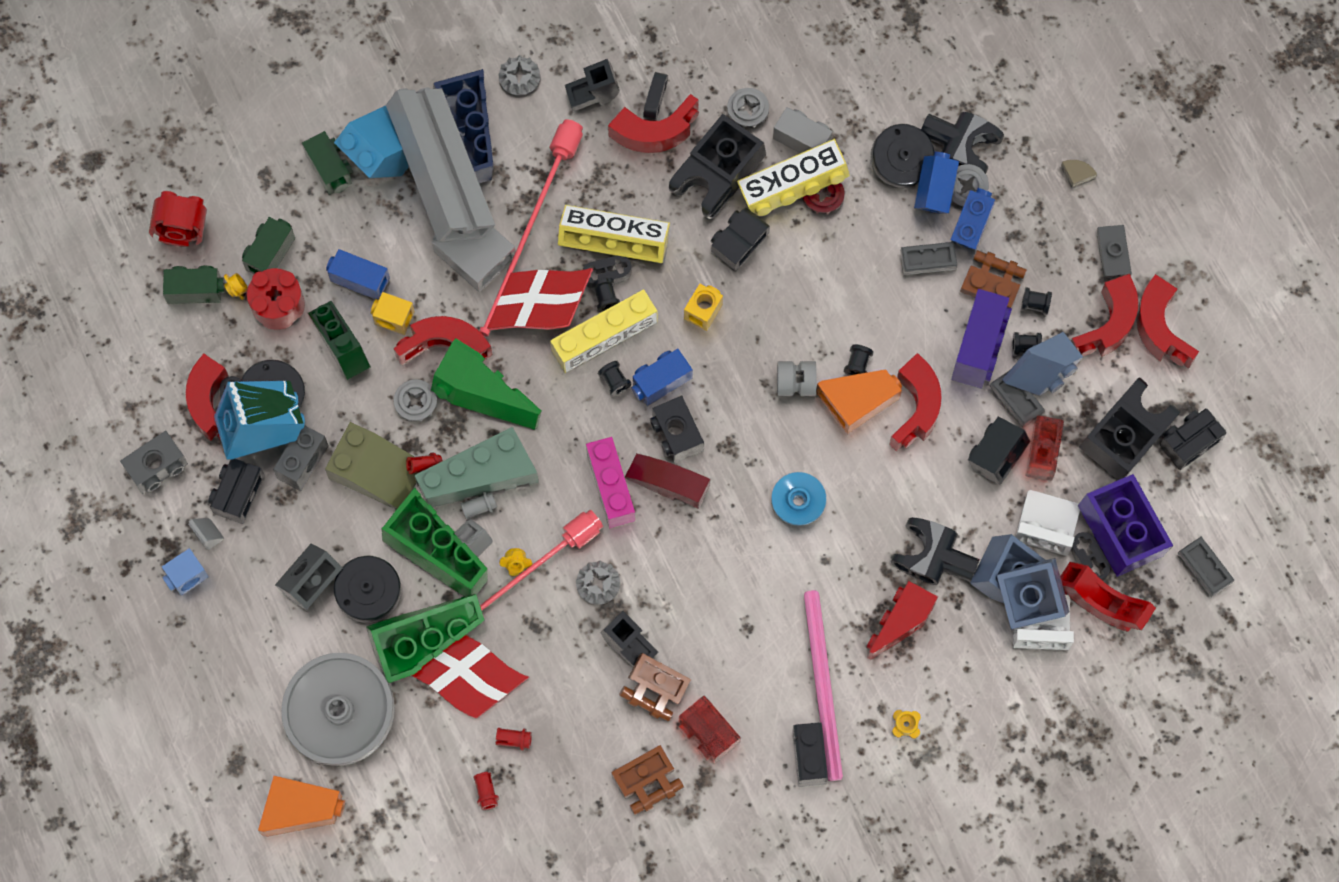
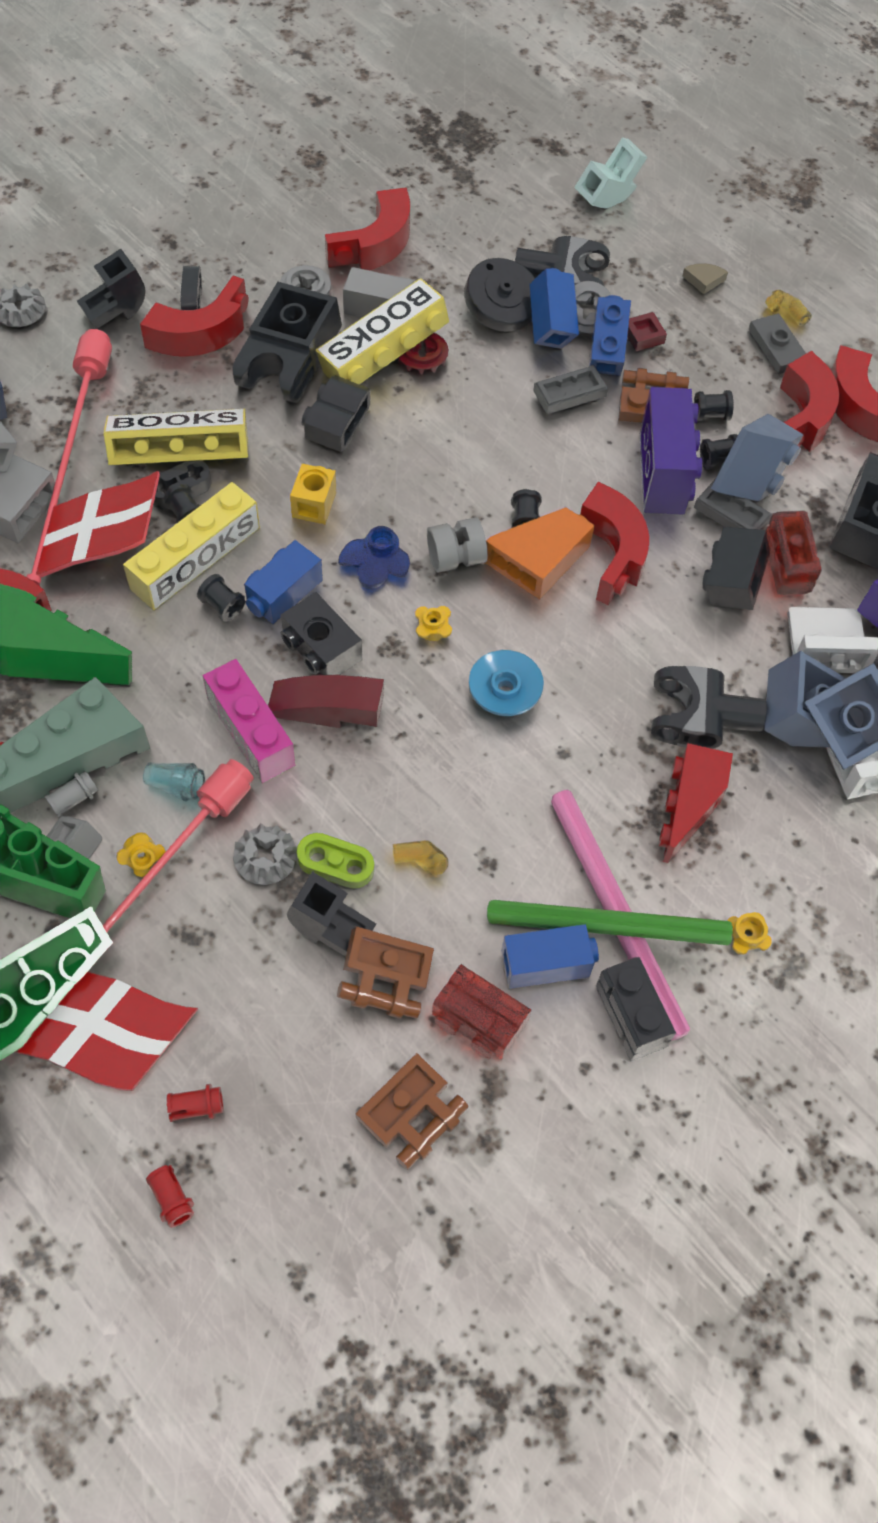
camera: 20 degrees left, 10 degrees down
none -> clear light blue cone [143,762,205,801]
none -> lime plate [297,833,375,889]
none -> red arch [325,187,411,271]
none -> clear blue plate [338,526,410,589]
none -> clear yellow arm [392,840,449,875]
none -> yellow plate [415,606,452,641]
none -> bright green axle [487,900,733,945]
none -> blue brick [501,924,599,989]
none -> light aqua brick [574,137,648,209]
none -> dark red plate [627,312,667,351]
none -> clear yellow arm [765,290,812,326]

